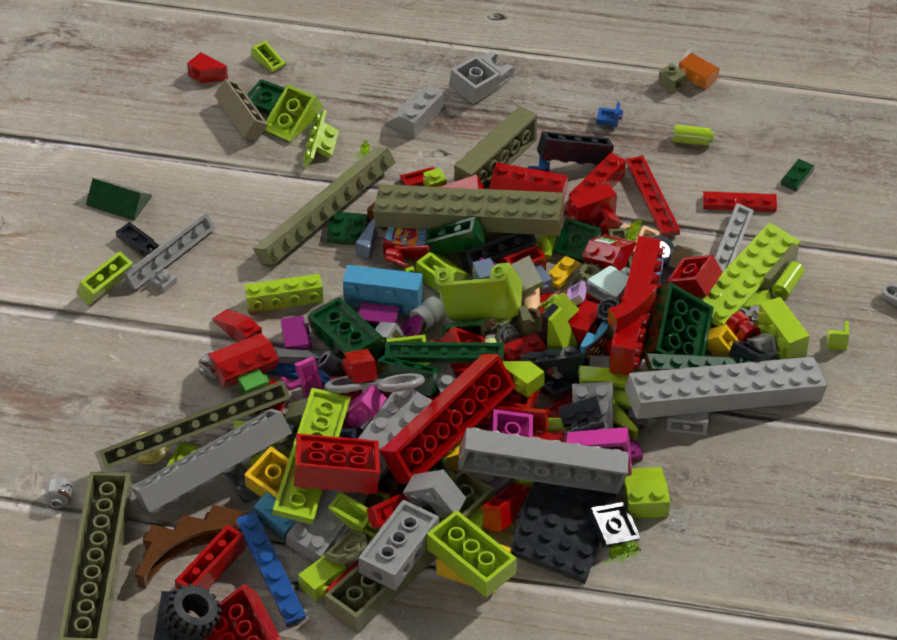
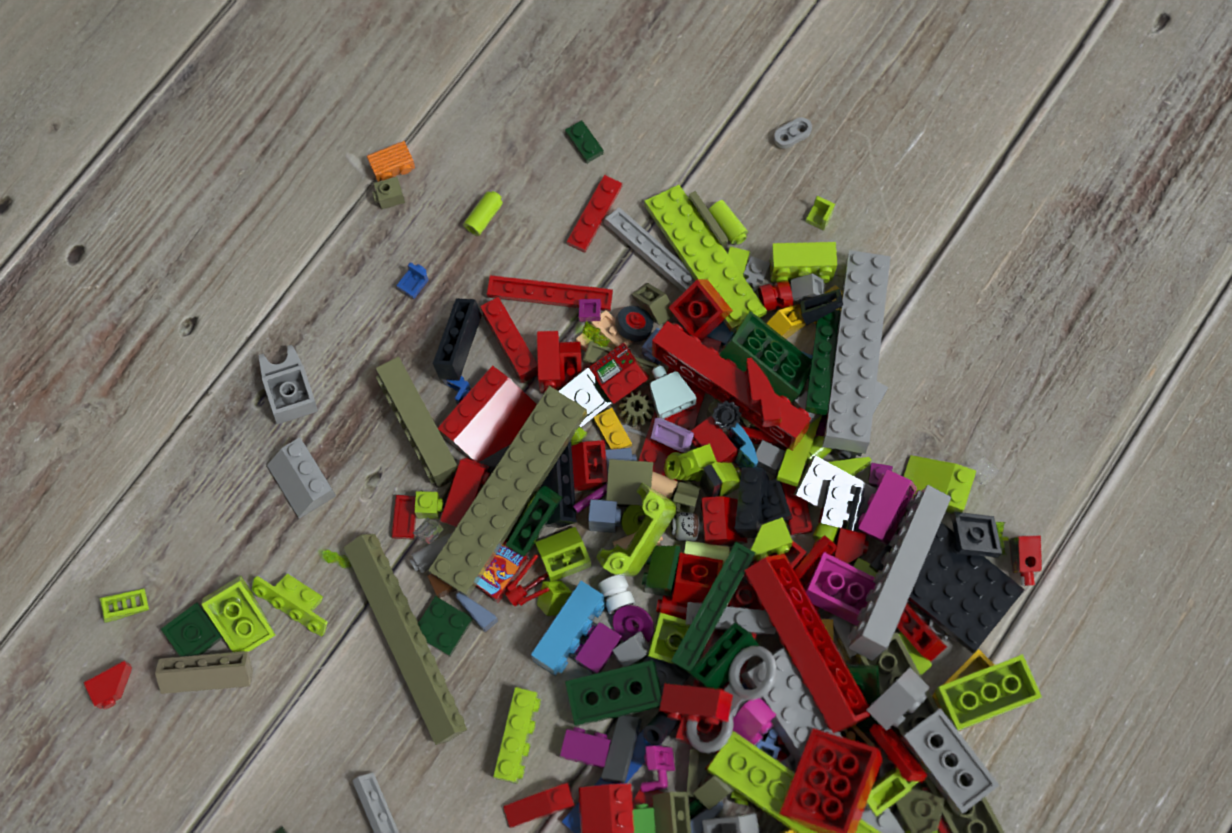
camera: 65 degrees left, 25 degrees up
none -> magenta plate [579,299,601,322]
none -> red torso [1009,535,1042,586]

